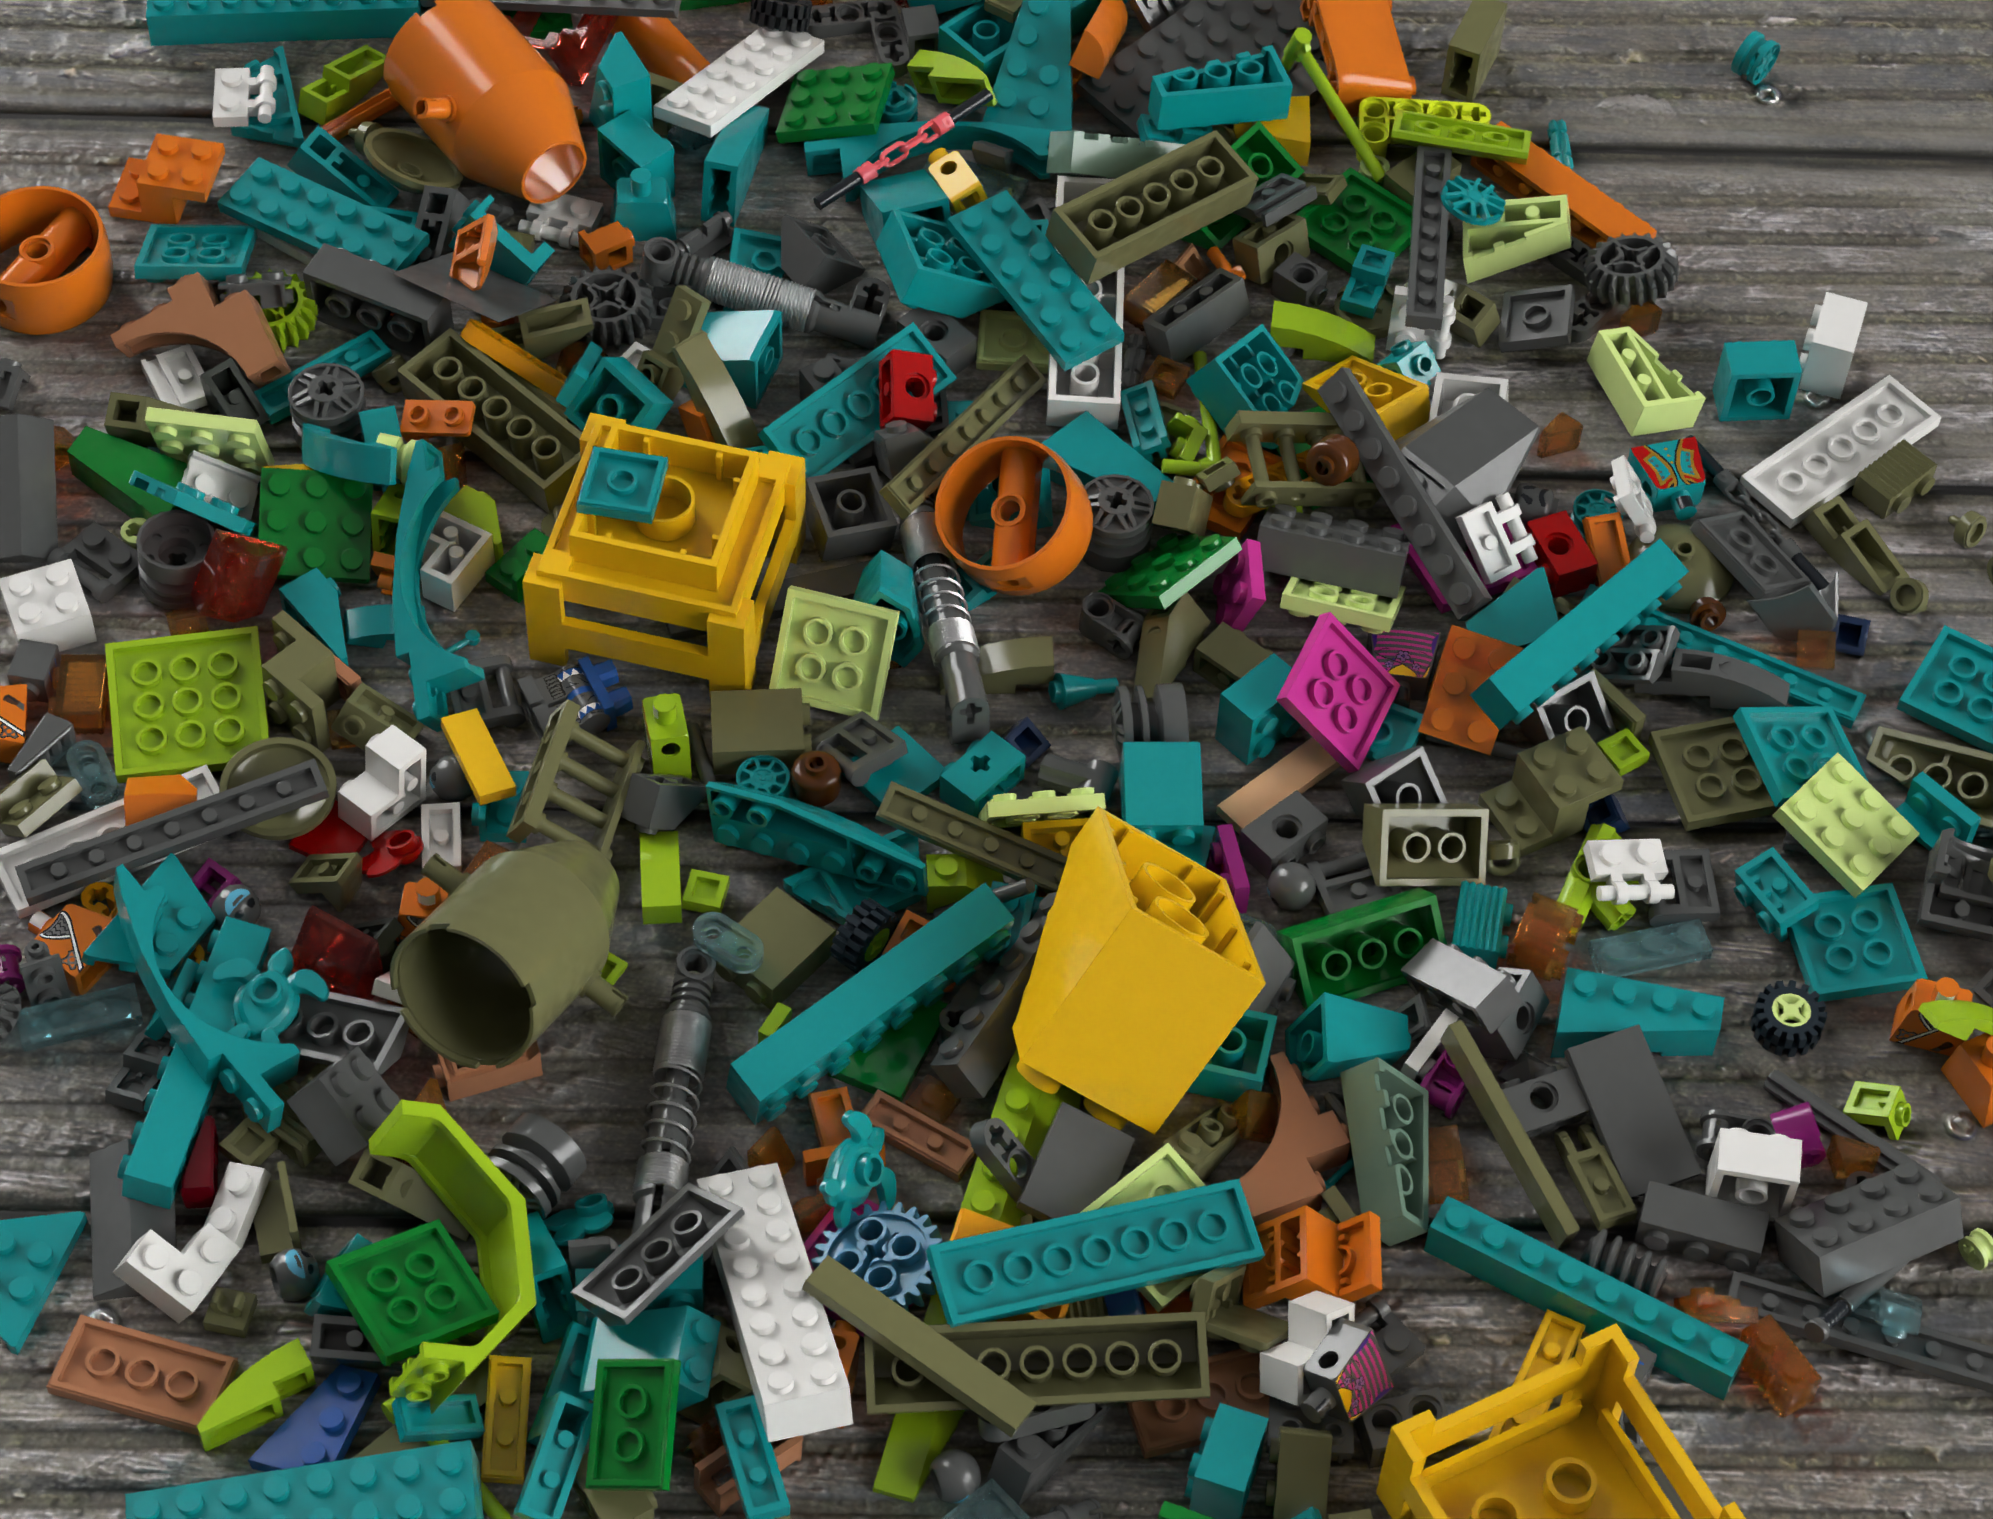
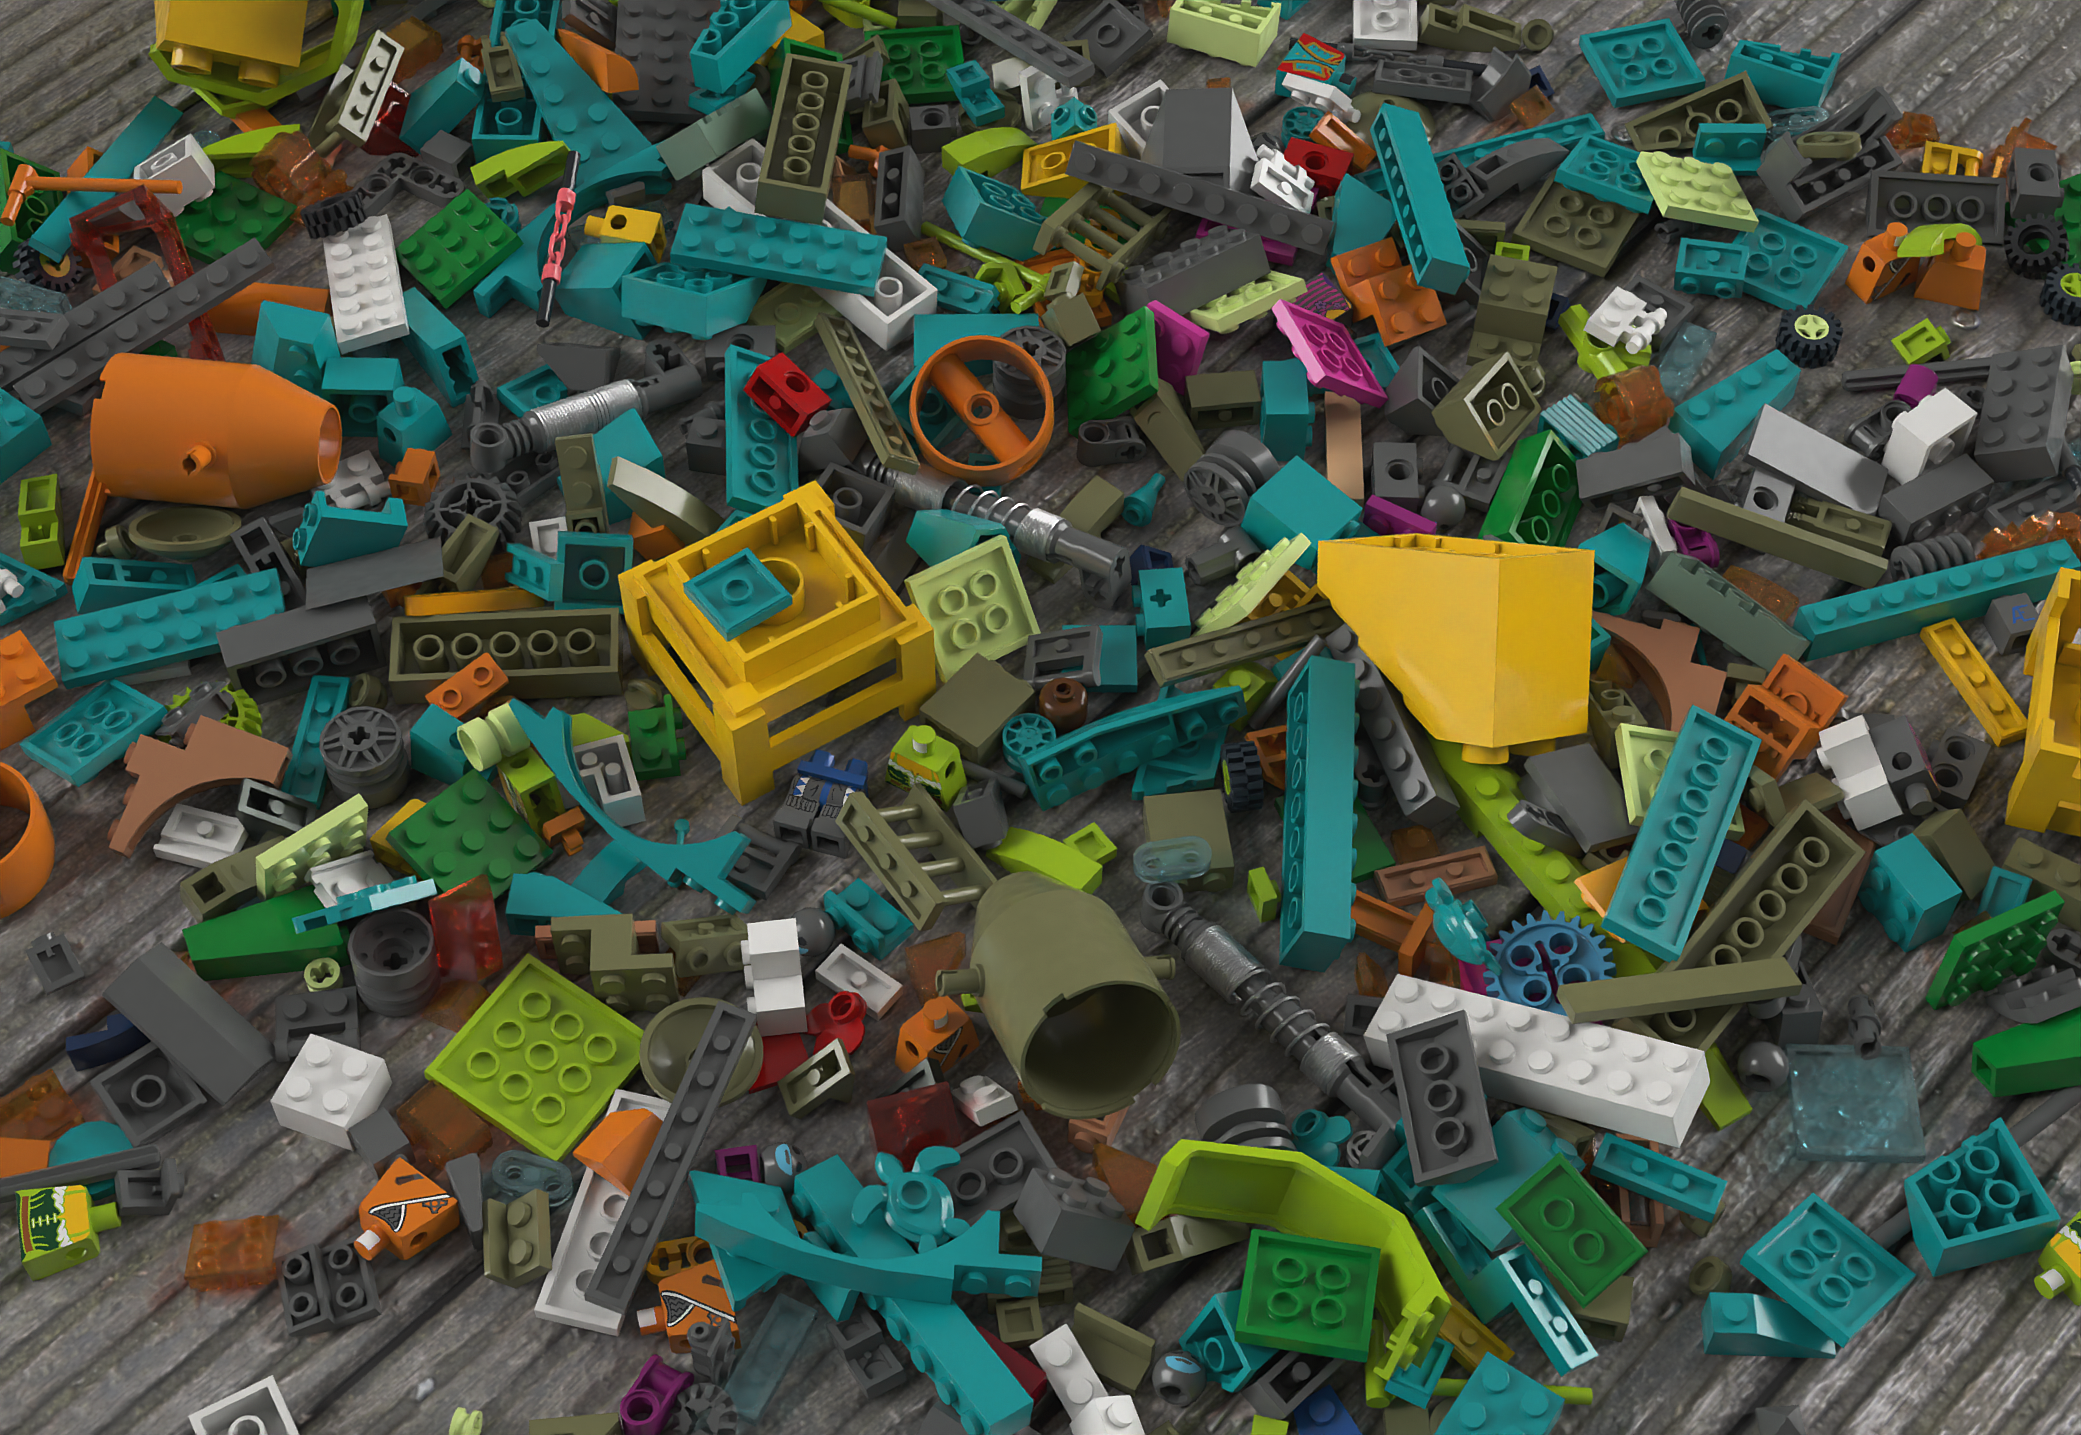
camera: 45 degrees left, 0 degrees up
teal slope [302,423,397,485] -> none
yellow tile [440,708,517,806] -> none
orange slope [449,214,498,291] -> none
reddish brown head [1306,434,1360,486] -> none
reddish brown plate [1689,597,1726,631] -> none
clear orange slope [1826,1135,1881,1180] -> none

